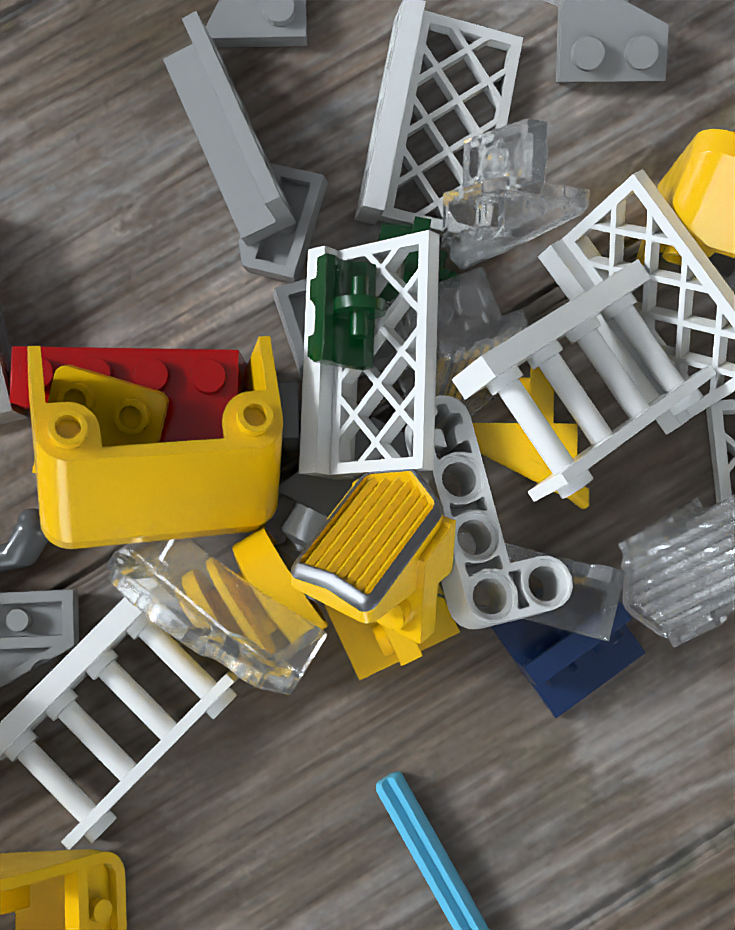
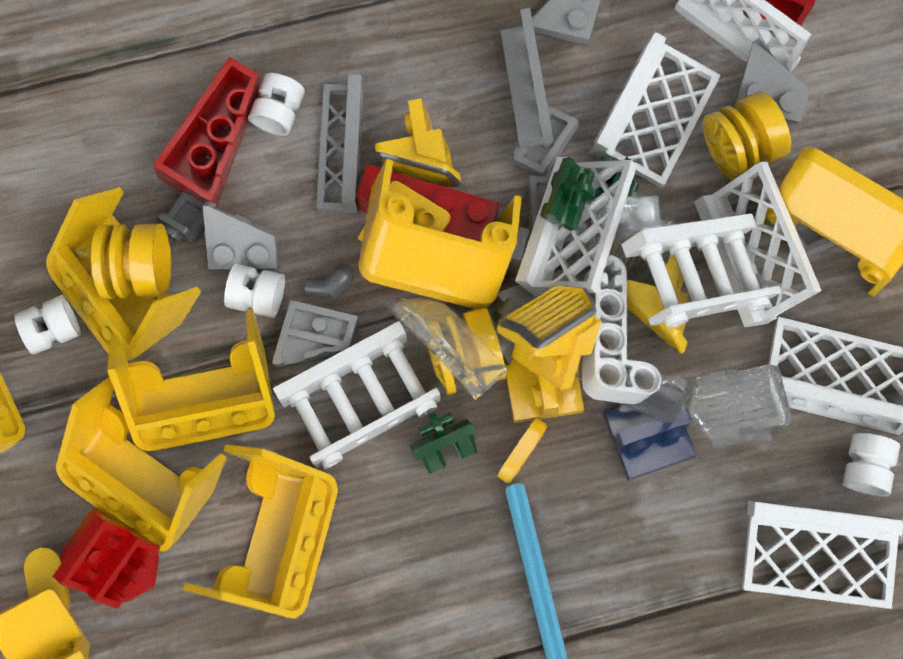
camera: 20 degrees right, 10 degrees down
clear piece [442,118,590,269] -> none
none -> yellow piece [375,98,462,187]
none -> dark green hips [410,409,477,473]
none -> yellow tile [497,417,548,484]
none -> yellow wheel [703,91,791,180]

